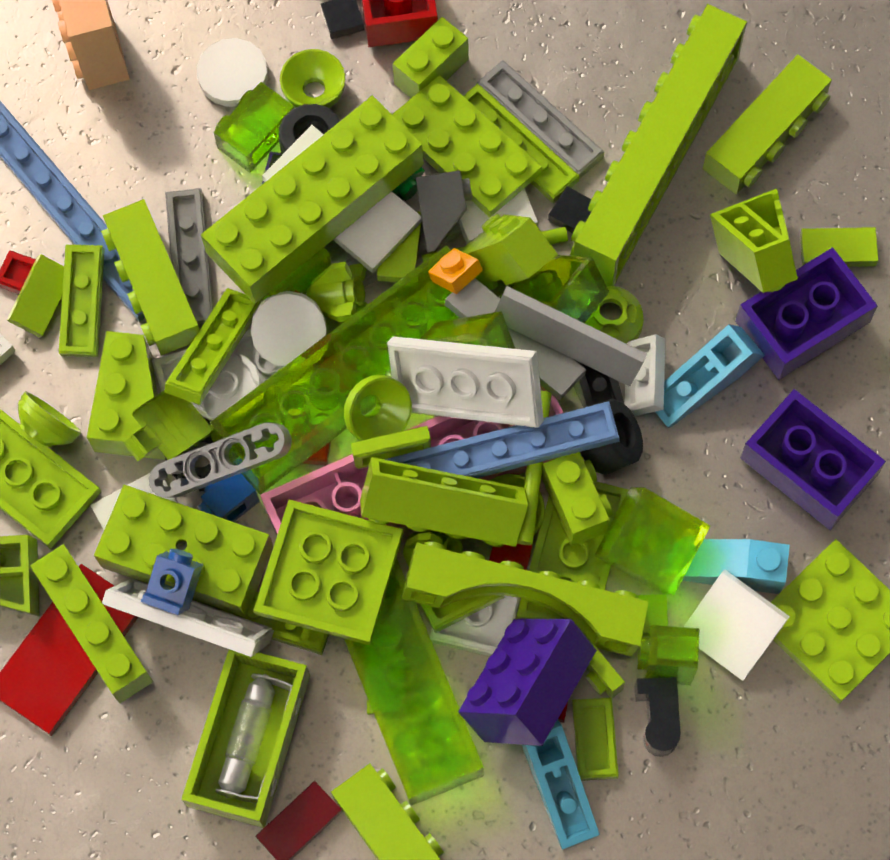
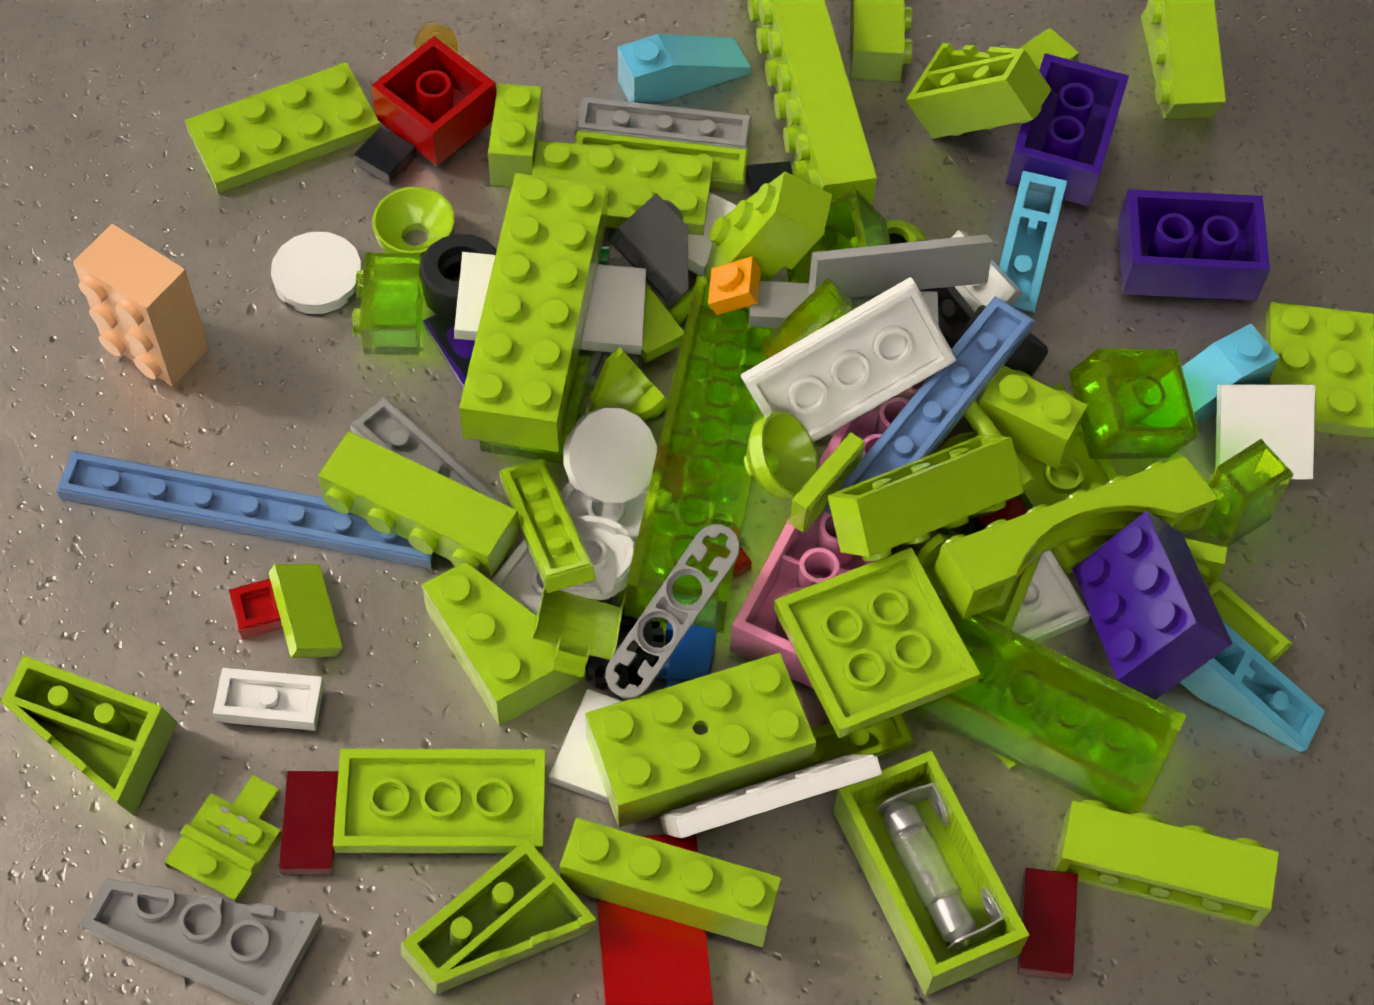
camera: 45 degrees left, 10 degrees down
lime piece [18,391,81,447] -> none
lime tile [58,244,105,357] -> none
blue brick [141,549,203,615] -> none
black leg [634,677,681,757] -> none
none -> medium azure slope [617,34,751,104]

